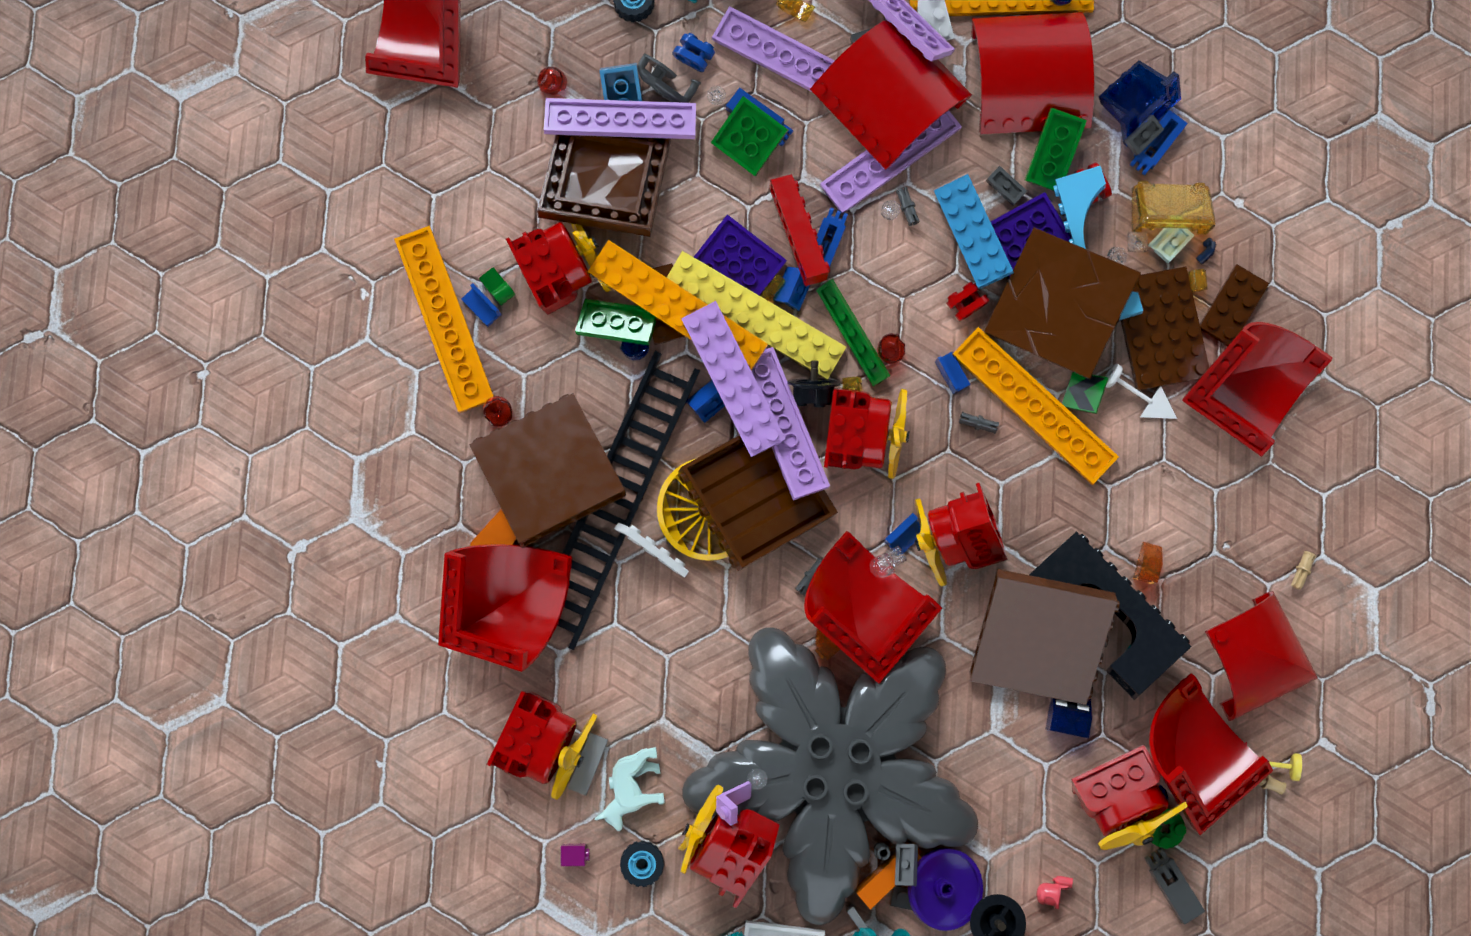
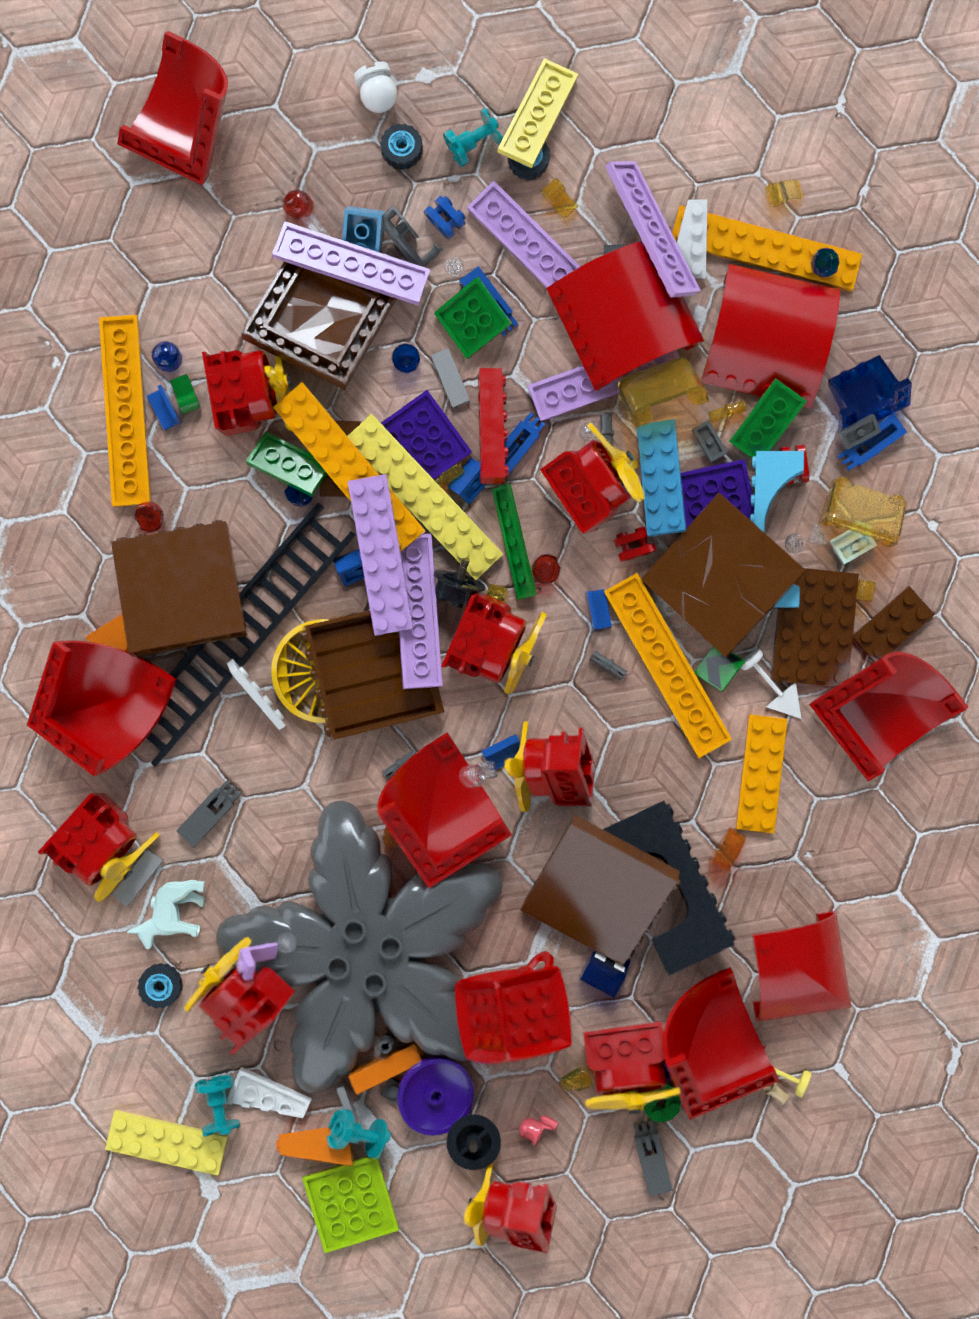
camera: 20 degrees right, 5 degrees up
magenta brick [561,844,590,866] -> none
dark grey plate [895,844,918,886] -> none
dark blue arm [1196,238,1217,265] -> none
tan axle [1291,551,1316,590] -> none
none -> clear blue hair [151,341,183,372]
none -> dark grey hinge [176,780,242,847]
none -> clear blue hair [391,343,420,374]
none -> light grey tile [431,348,470,408]
none -> red piece [455,951,572,1064]
none -> red brick [540,423,645,534]
none -> clear yellow rock [559,1066,594,1092]
none -> clear yellow windscreen [618,357,709,428]
none -> clear yellow axle [708,400,747,422]
none -> light orange plate [735,714,788,834]

